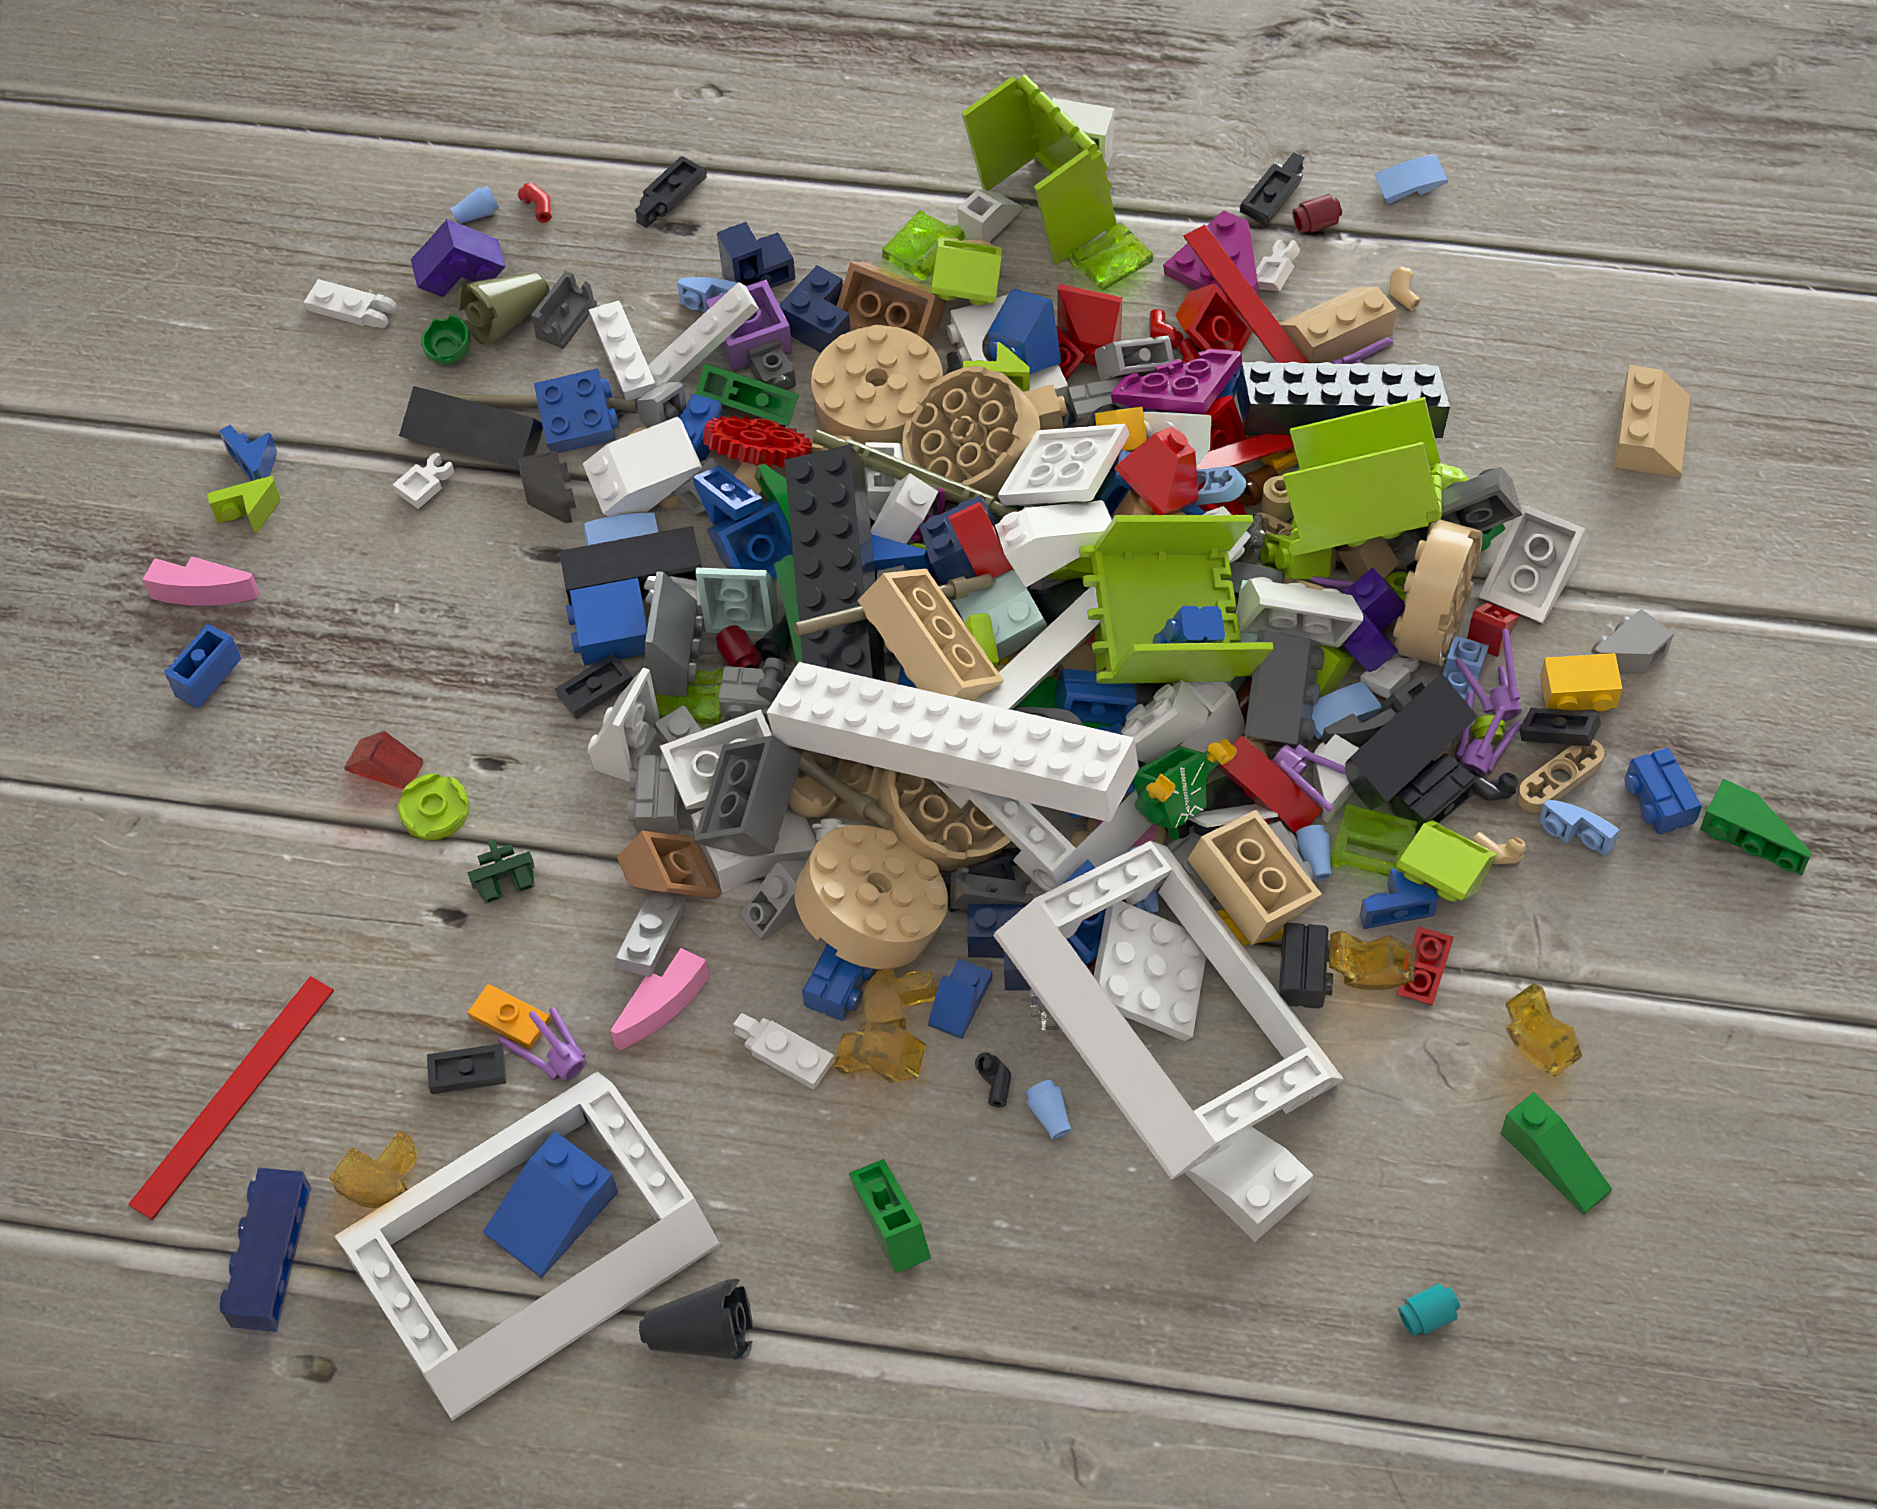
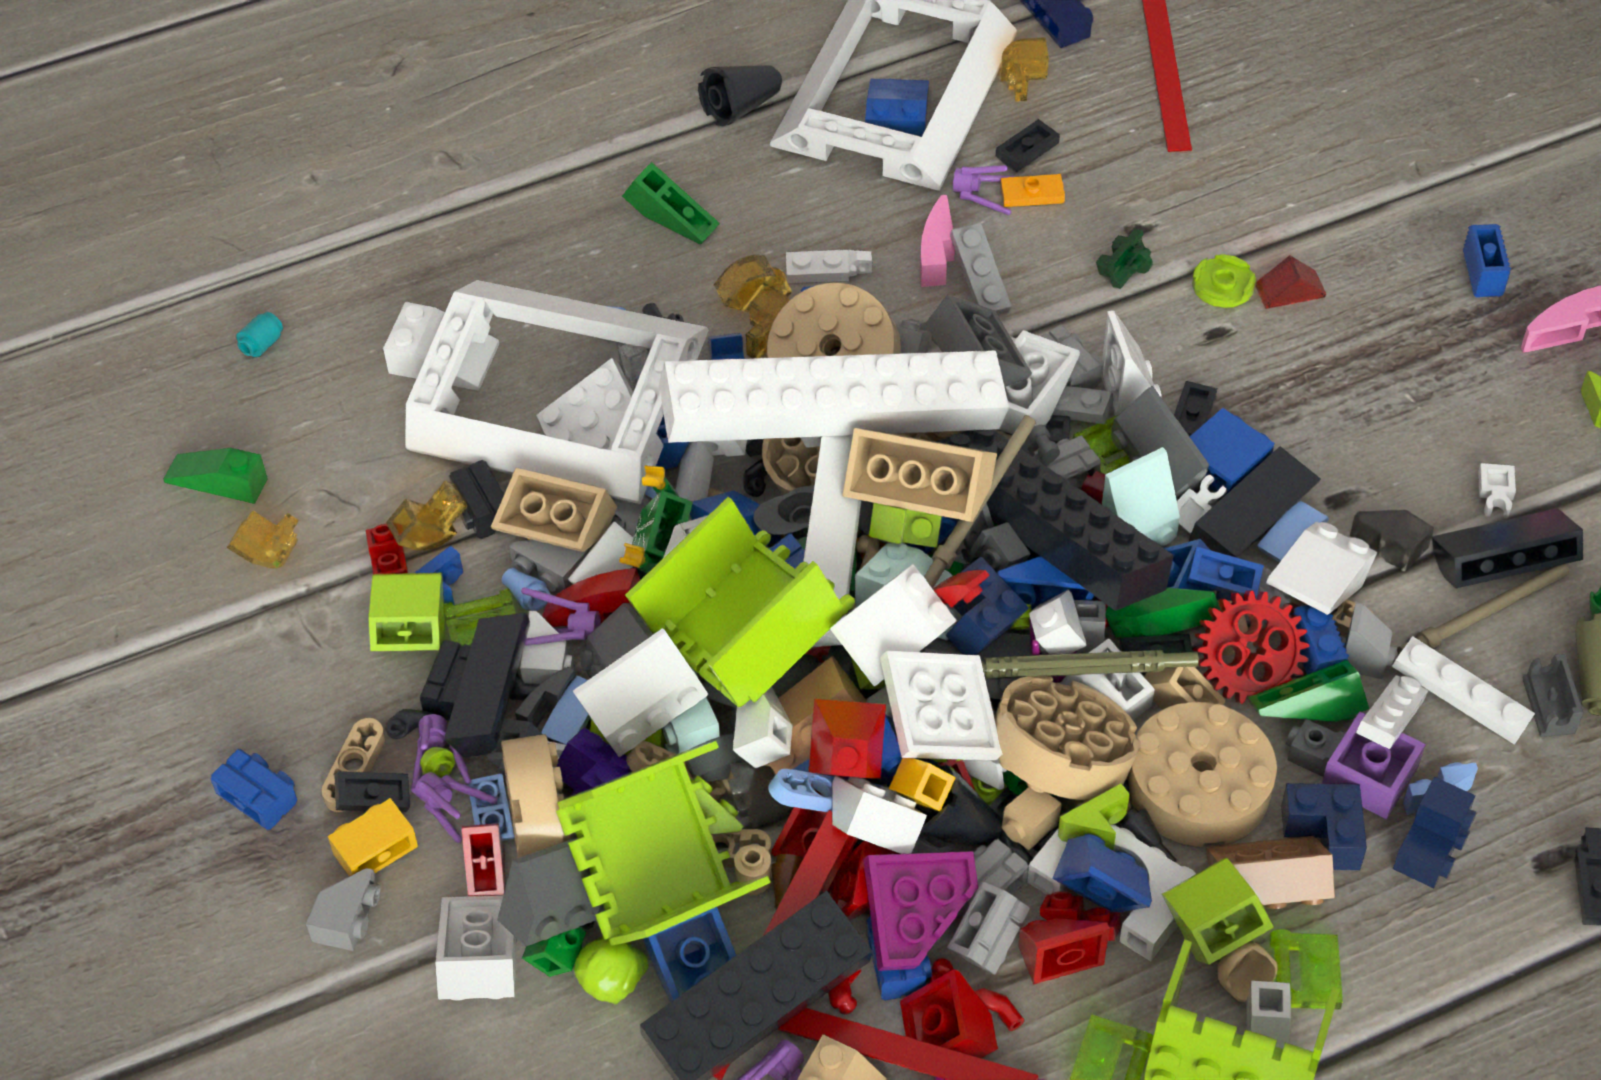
camera: 145 degrees right, 5 degrees down
blue brick [533,368,619,455] -> none
medium nougat slope [617,831,722,898] -> none
blue brick [1153,606,1225,644] -> none
tan arm [1471,832,1526,865] -> none
light blue slope [1539,799,1619,857] -> none
green slope [1700,779,1812,875] -> none

